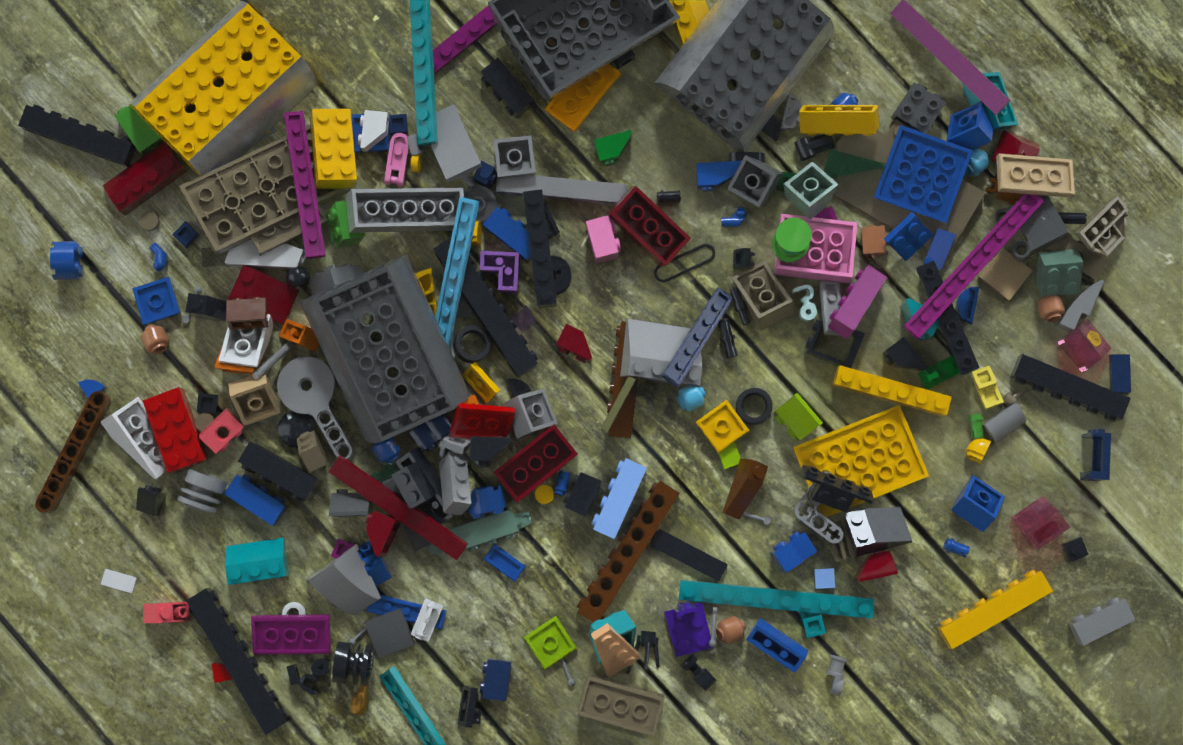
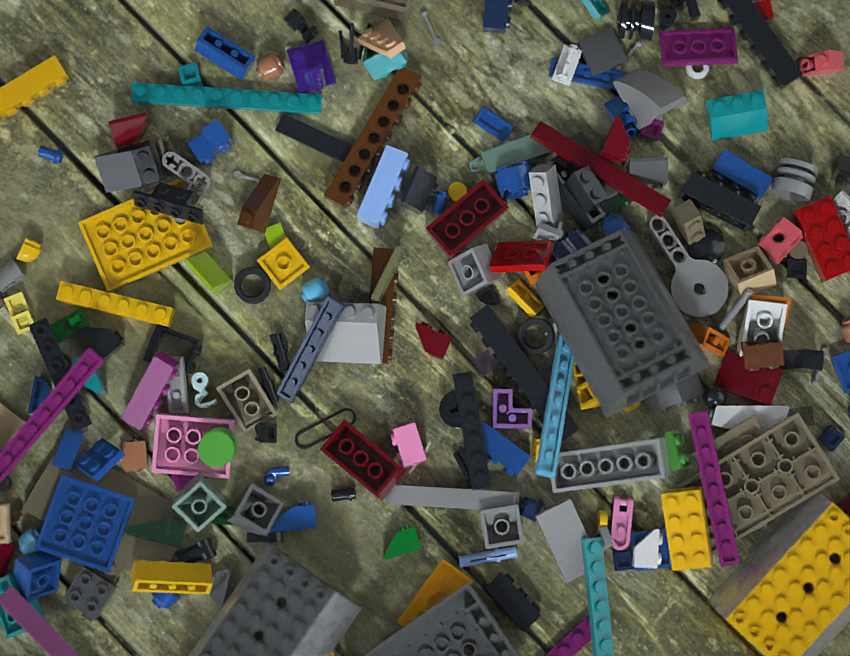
camera: 175 degrees right, 0 degrees up
dark grey tile [463,185,497,222] -> none
black slope [470,436,514,468] -> none
lime tile [524,616,577,670] -> none
light grey hinge [709,606,717,647] -> none
black tile [761,115,781,141] -> none
light blue tile [814,568,835,589] -> none
light grey connector [826,654,848,696] -> none
blue slope [951,475,1005,532] -> none
bright green pin [968,414,985,438] -> none
none -> light blue pin [458,545,518,568]

